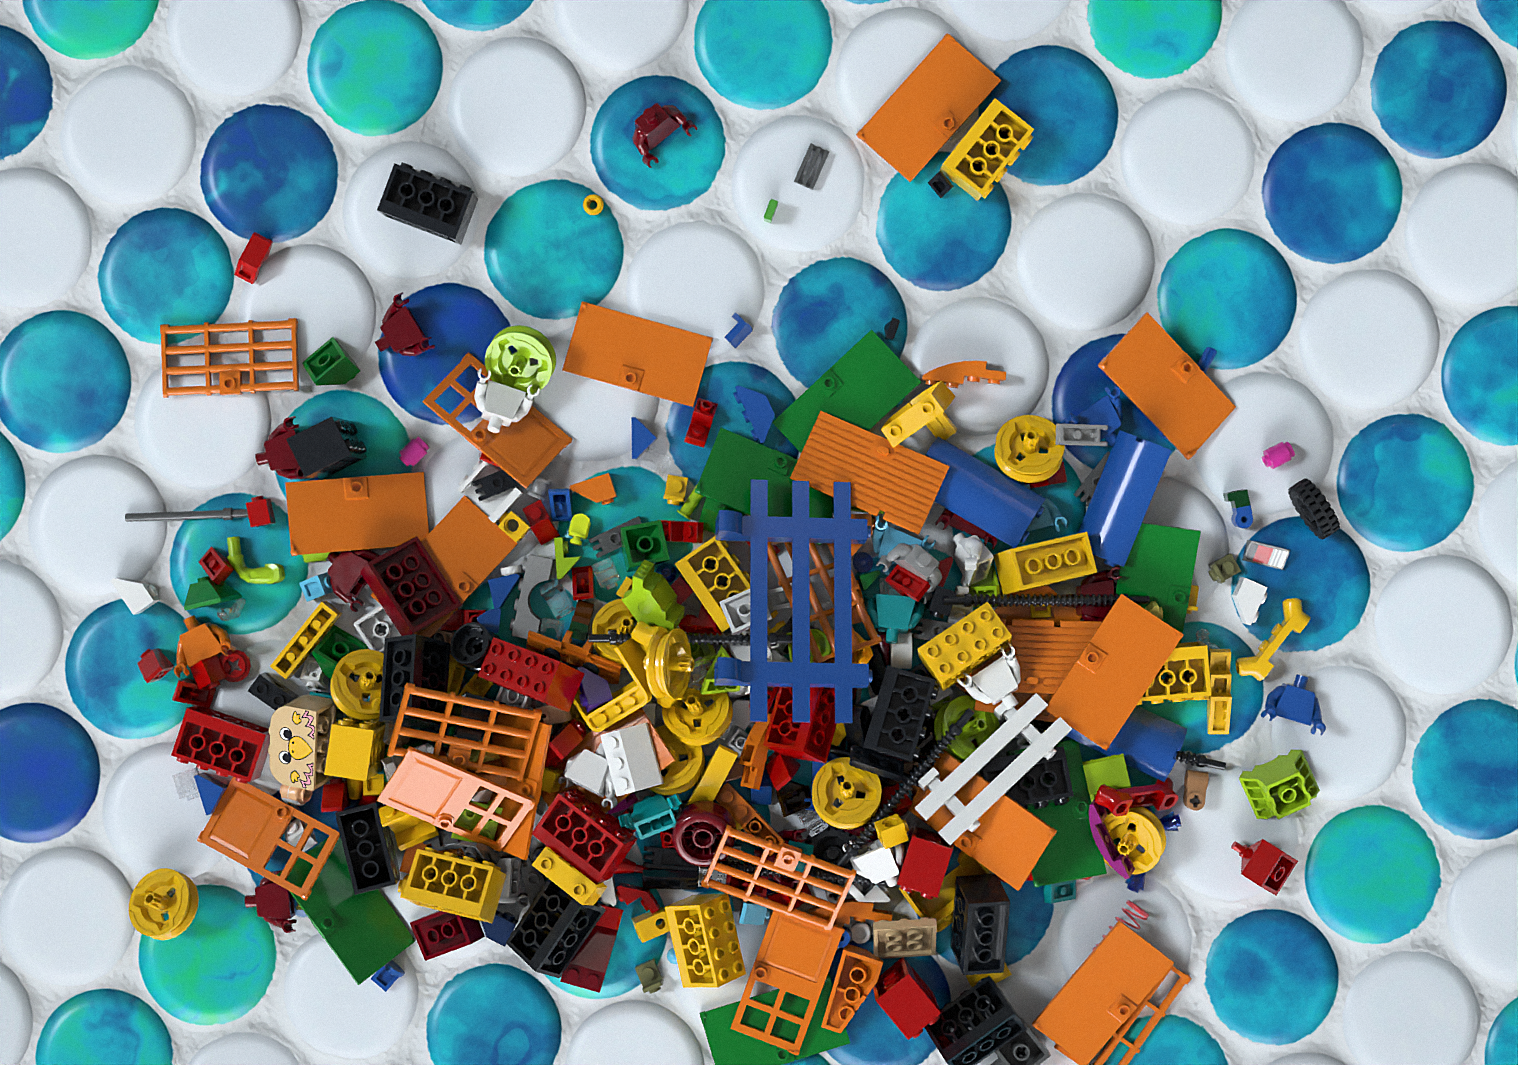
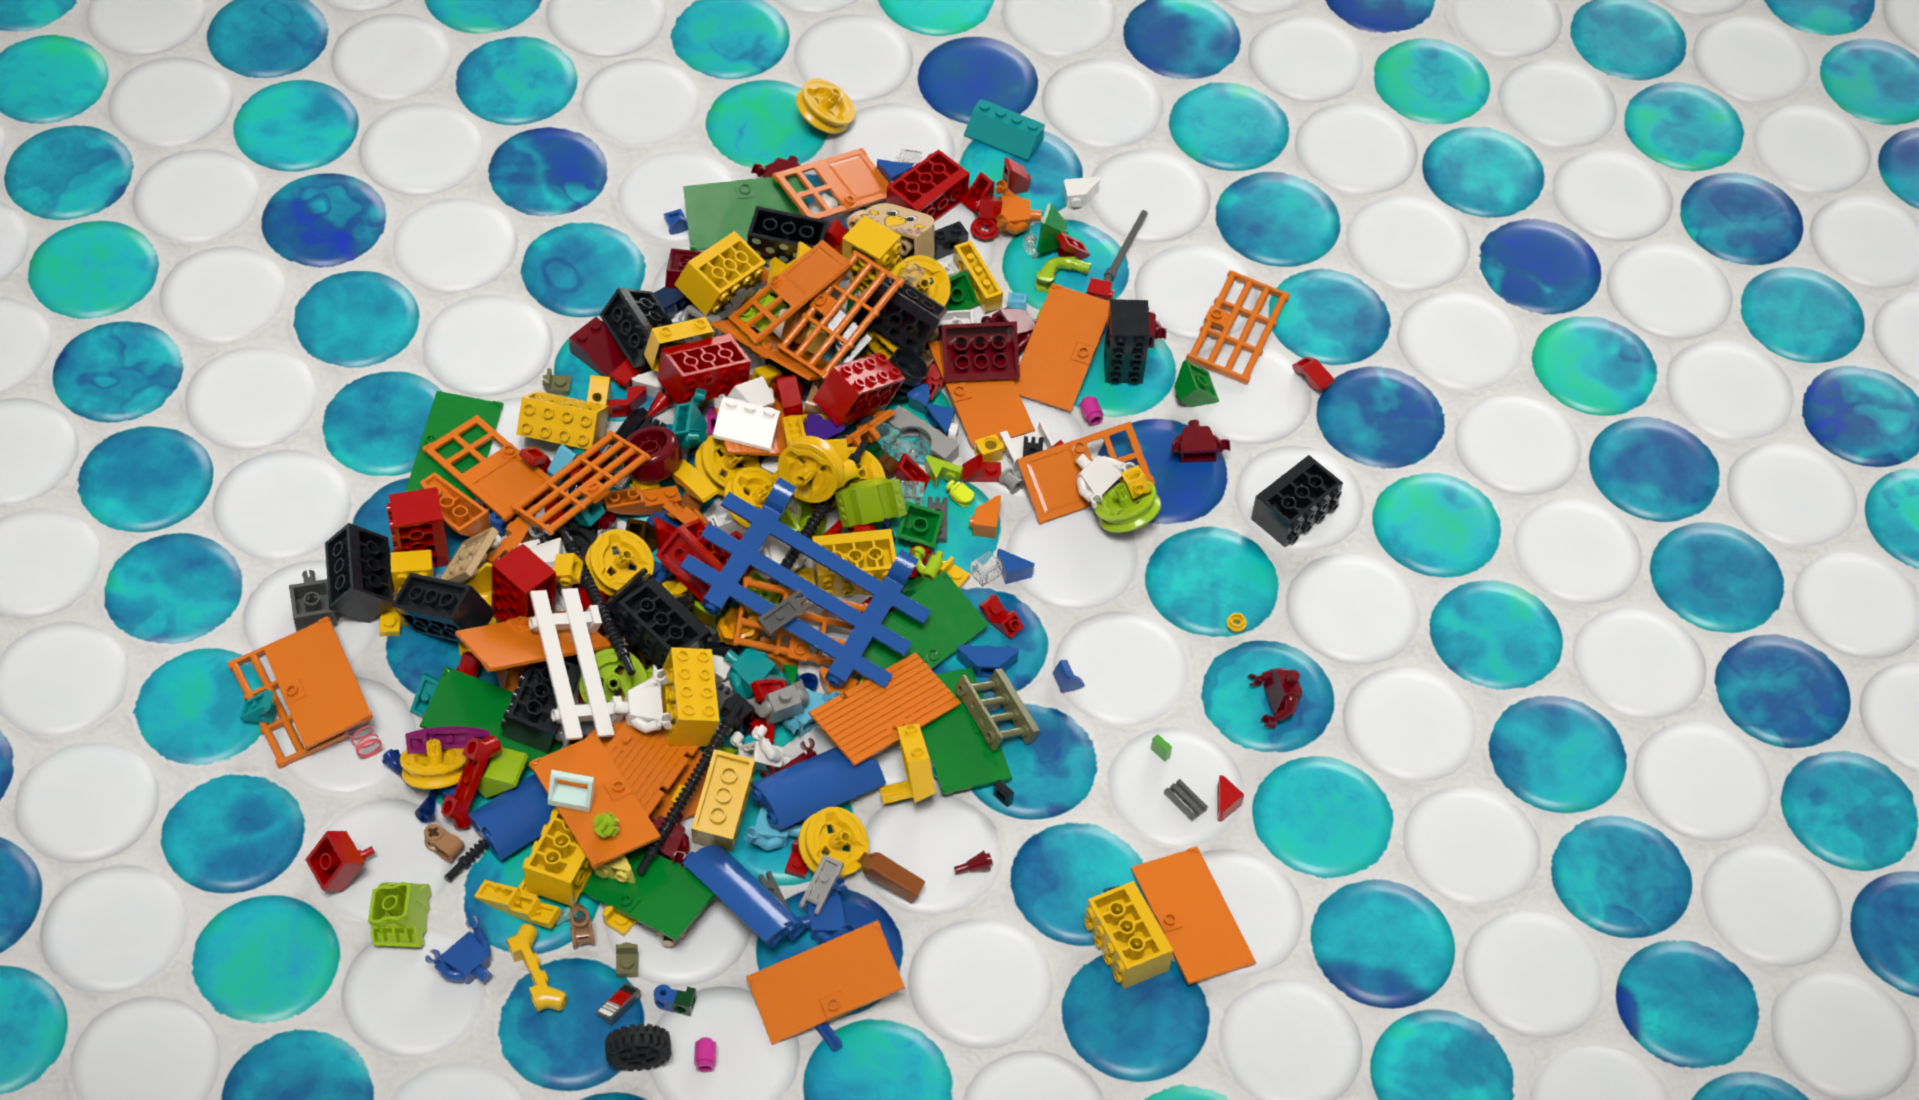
camera: 115 degrees right, 35 degrees down
blue slope [548,489,573,521] -> none
orange door [562,301,713,407] -> none
white slope [719,589,772,636] -> none
orange slope [921,361,1006,388] -> none
white slope [1232,577,1268,625] -> none
none -> teal slope [240,689,276,723]
none -> yellow brick [390,550,435,595]
none -> red slope [519,446,552,474]
none -> light aqua tile [548,770,595,812]
none -> medium nougat piece [569,904,595,948]
none -> lime gear [592,811,619,838]
none -> dark grey hinge [756,590,813,637]
none -> dark orange piece [857,852,926,904]
none -> clear panel [898,260,926,287]
none -> lime plant [911,546,944,581]
none -> dark red cone [954,850,993,875]
none -> olive fence [955,668,1040,751]
none -> teal slope [964,99,1045,162]
none -> yellow brick [1121,465,1151,499]
none -> red slope [1217,775,1245,822]

